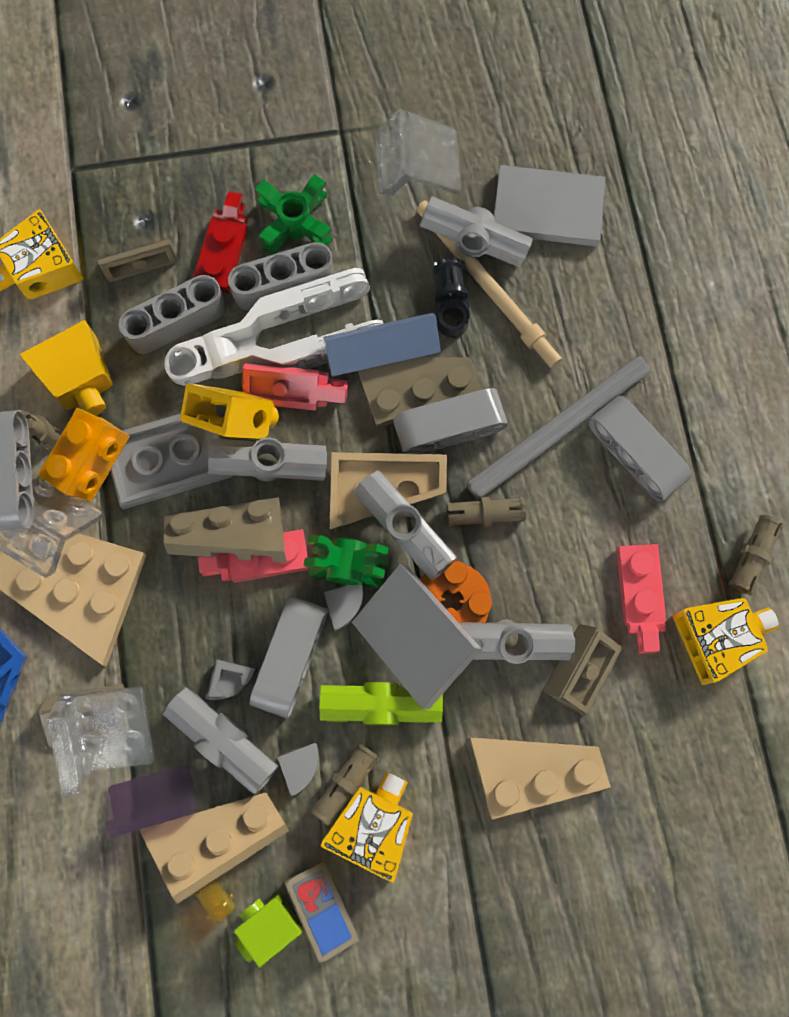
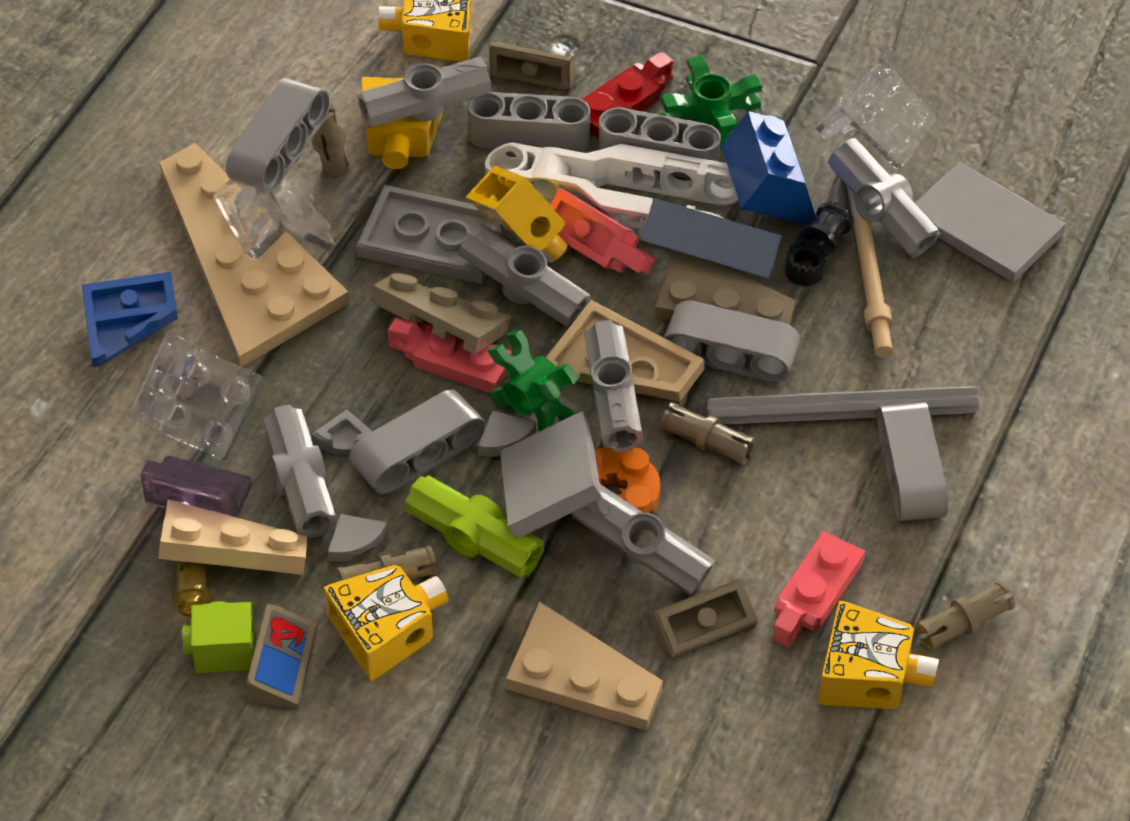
camera: 35 degrees right, 25 degrees down
light orange brick [37,408,130,502] -> none
none -> light grey piece [357,57,491,128]
none -> blue slope [722,111,816,225]

